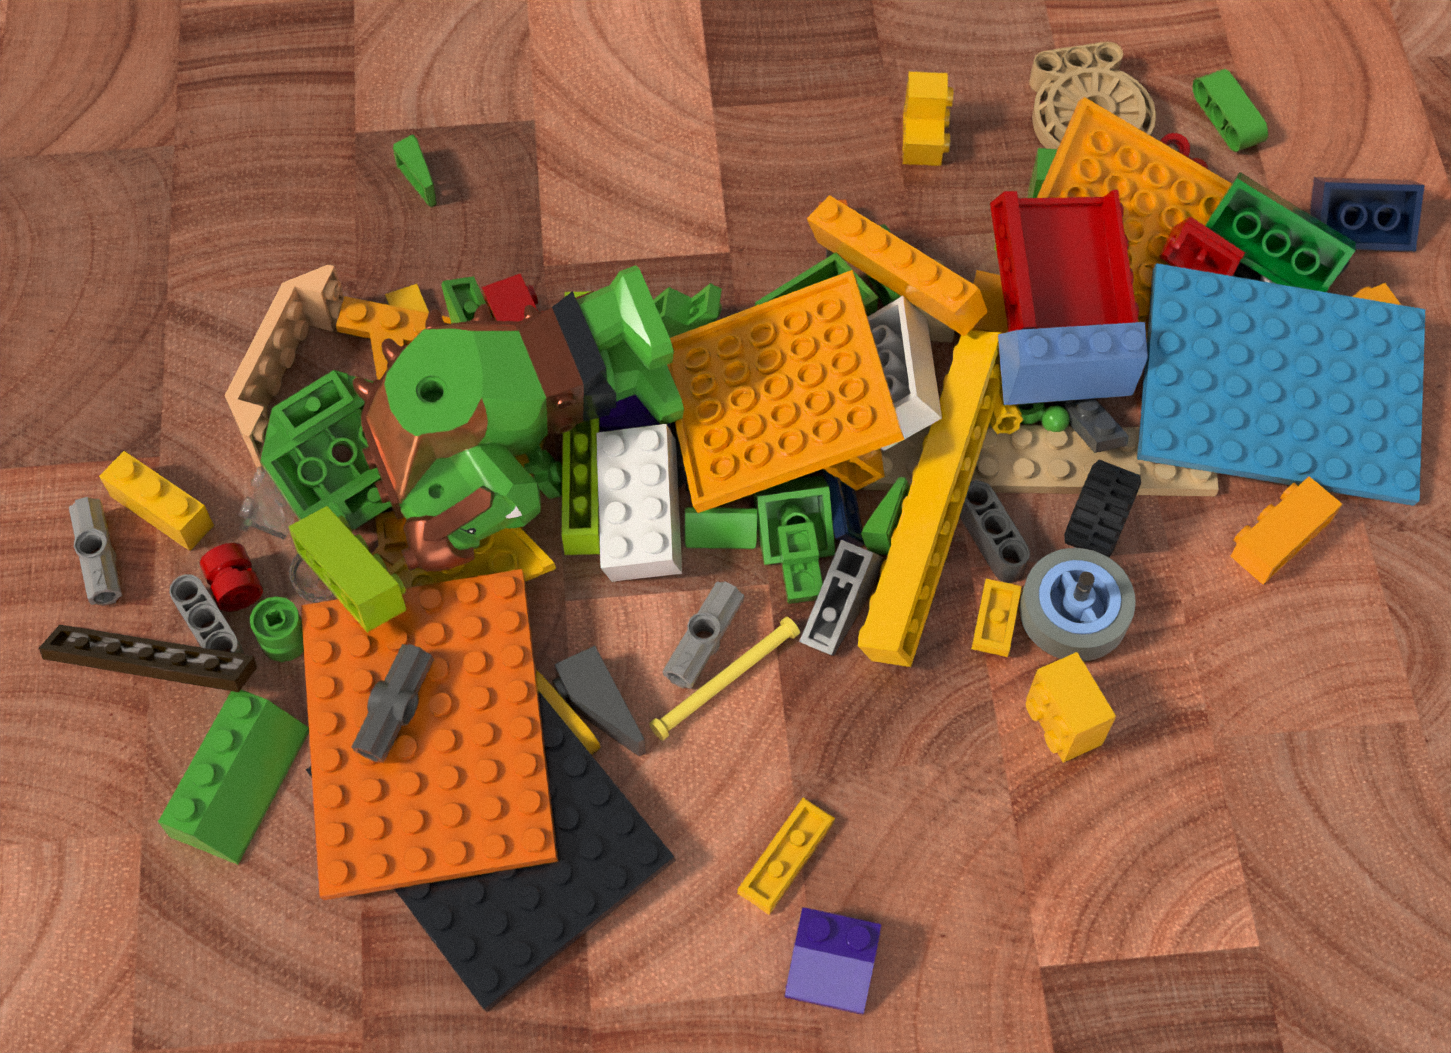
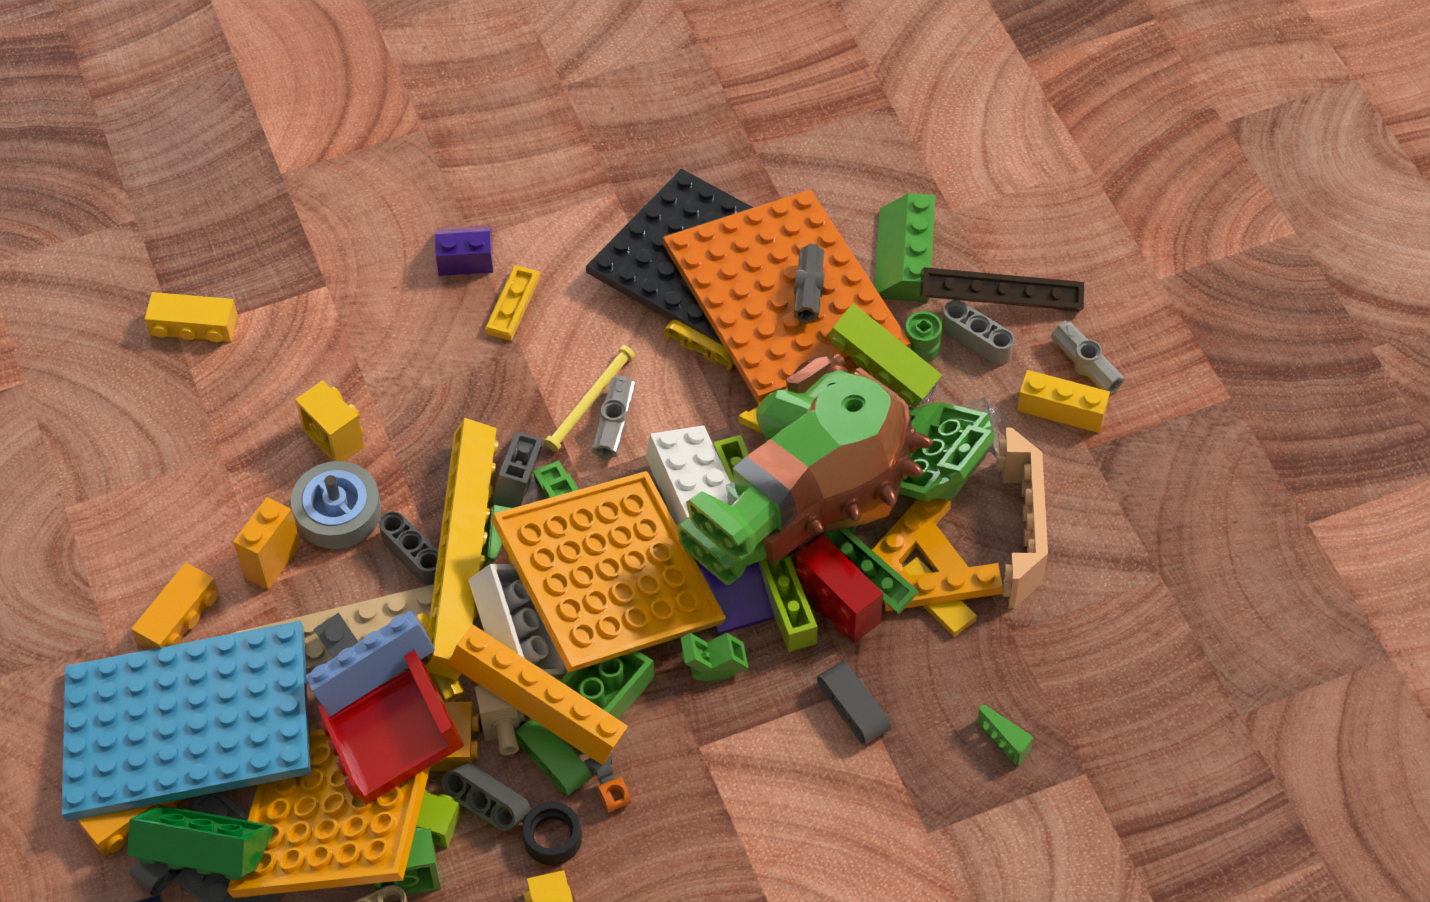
camera: 165 degrees right, 5 degrees down
red wheel [199,542,263,612] -> none
dark grey slope [552,646,646,756] -> none
yellow plate [971,579,1022,657] -> none
black tyre [1064,459,1141,557] -> none
red hinge [1159,216,1245,276] -> none
none -> yellow brick [145,292,238,342]
none -> light orange brick [233,497,301,590]
none -> dark grey beam [442,763,531,830]
none -> black tyre [522,802,582,865]
none -> dark grey beam [816,661,891,745]

